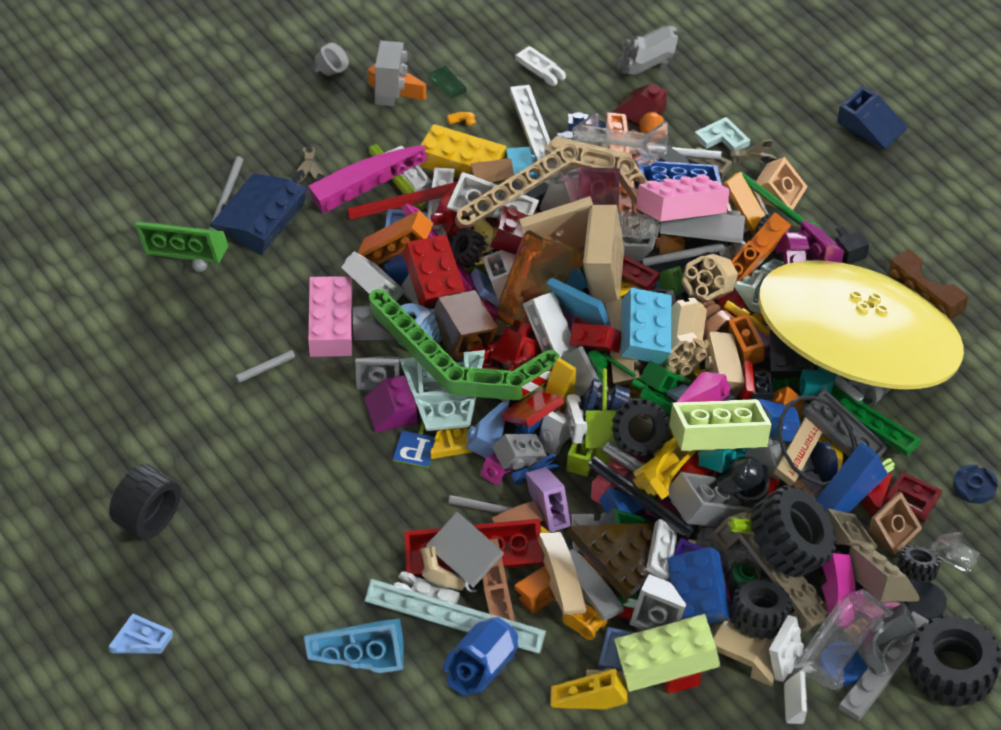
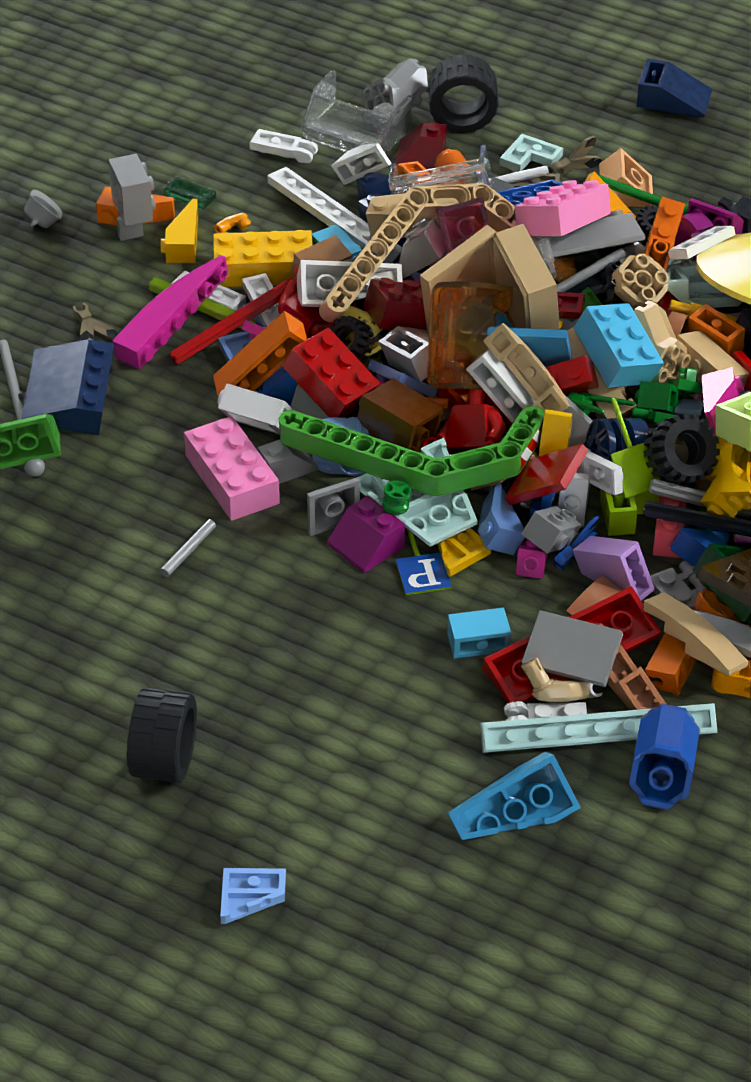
camera: 25 degrees left, 5 degrees down
light grey bar [448,495,511,514] -> none
none -> yellow slope [161,199,198,263]
none -> clear windscreen [302,70,412,154]
none -> white slope [331,143,391,185]
none -> green wheel [382,480,411,515]
none -> black tyre [428,55,499,133]
none -> medium azure brick [447,608,511,659]
none -> tan slope [483,323,570,413]
none -> white tile [668,226,736,259]
none -> green tile [668,367,702,395]

